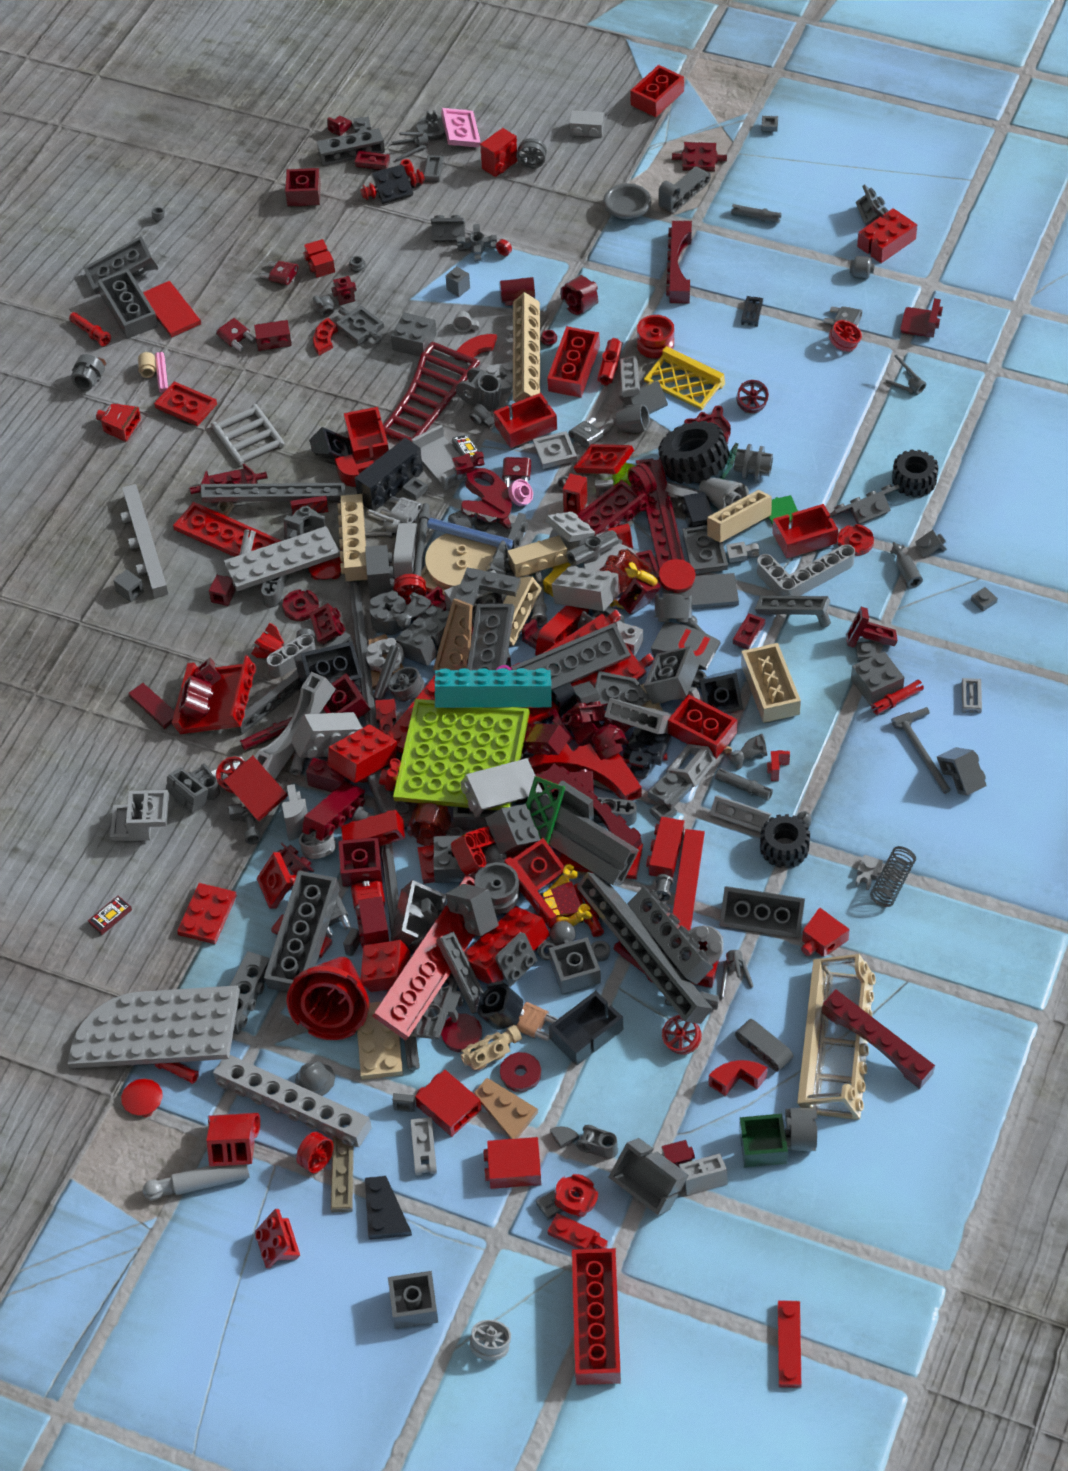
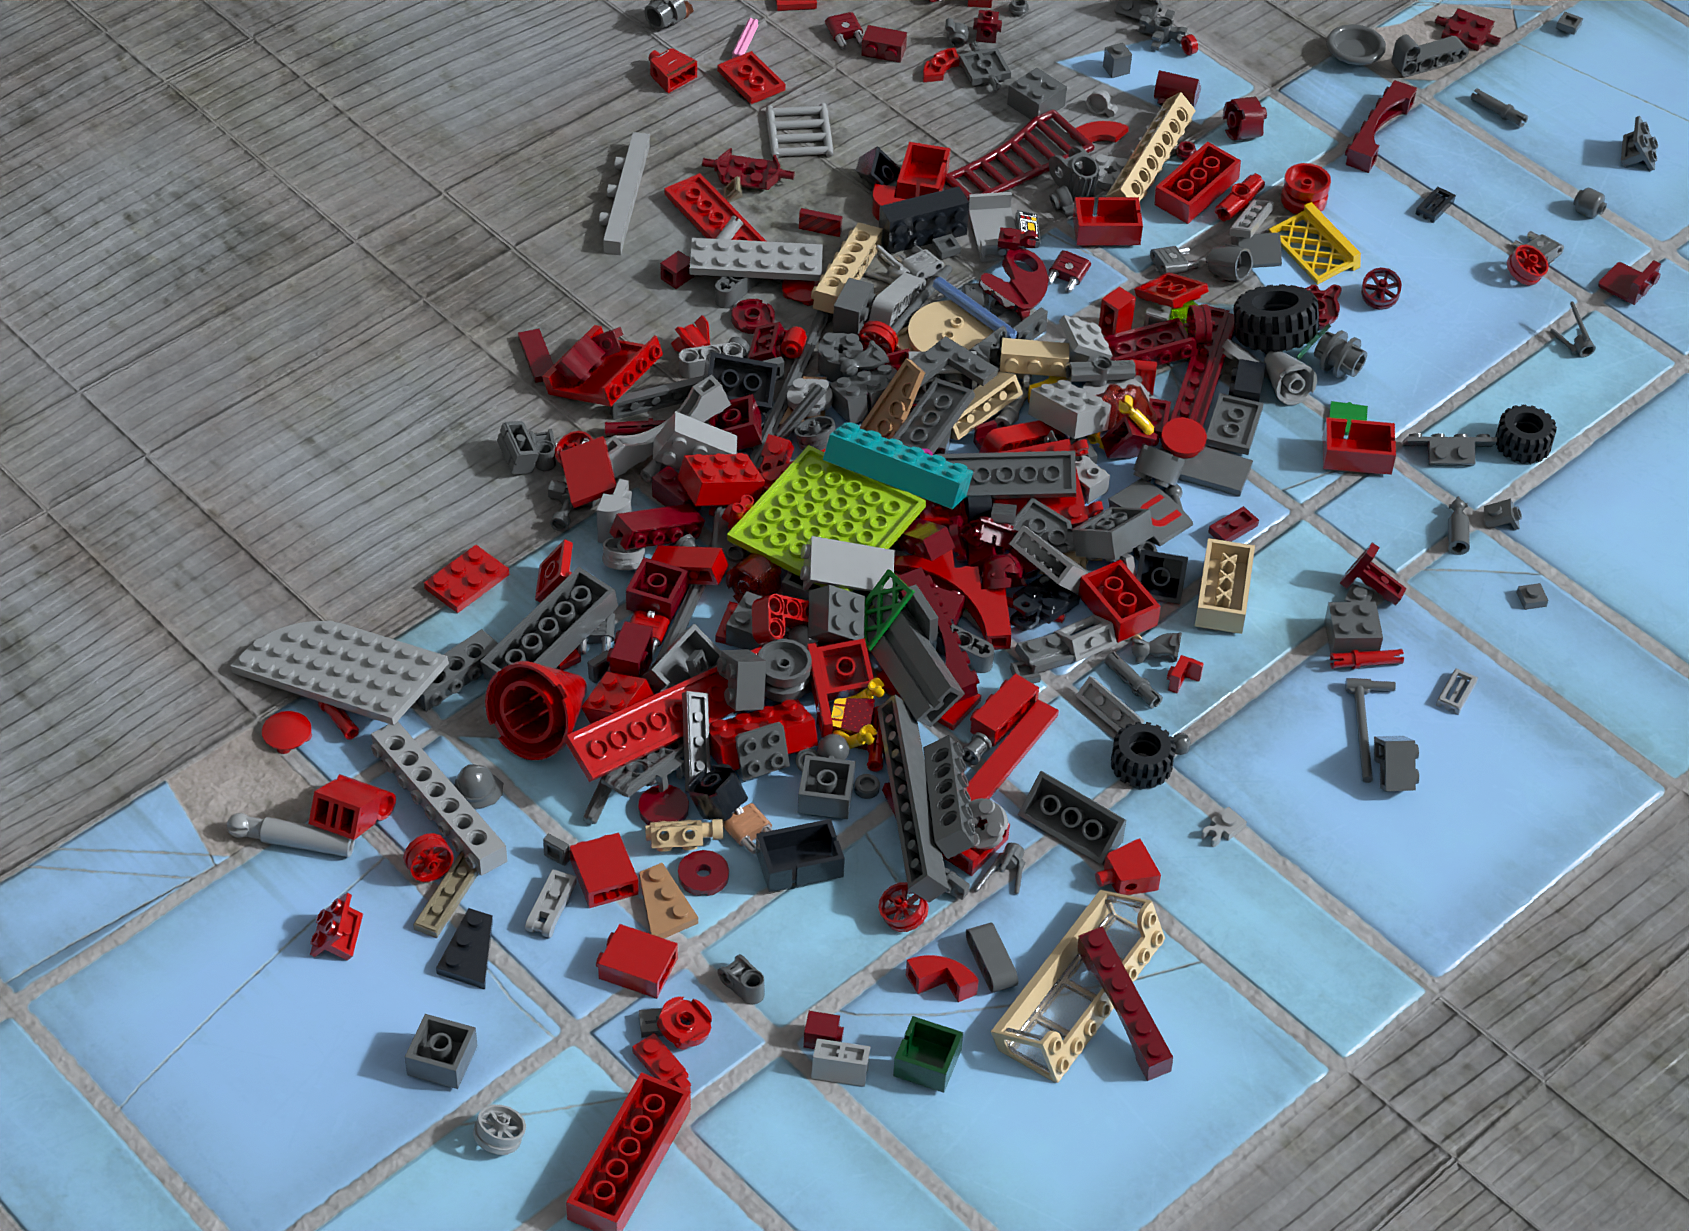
camera: 20 degrees right, 5 degrees down
tile [88,895,132,935] -> none
light grey bracket [110,790,169,841] -> none
dark grey brick [113,569,144,602] -> none
tan brick [138,352,156,378] -> none
dark grey plate [201,483,345,502] -> none
dark red hinge [278,842,315,875] -> none
dark grey tile [284,506,325,540] -> none
tan plate [357,1002,403,1080] -> none
bright pink plate [508,479,533,506] -> none
light grey plate [533,431,577,469] -> none
dark grey tile [550,1126,579,1149] -> none
dark grey piece [608,1138,689,1215] -> none
tan brick [707,490,772,543] -> none
light grey plate [726,542,759,563] -> none
dark grey piece [755,595,831,627] -> none
light grey beam [757,545,855,596] -> none
dark grey brick [785,1108,817,1151] -> none
red tile [838,524,874,556] -> none
red piece [857,208,918,264] -> none
dark grey piece [870,846,916,907] -> none
none -> red brick [781,326,807,358]

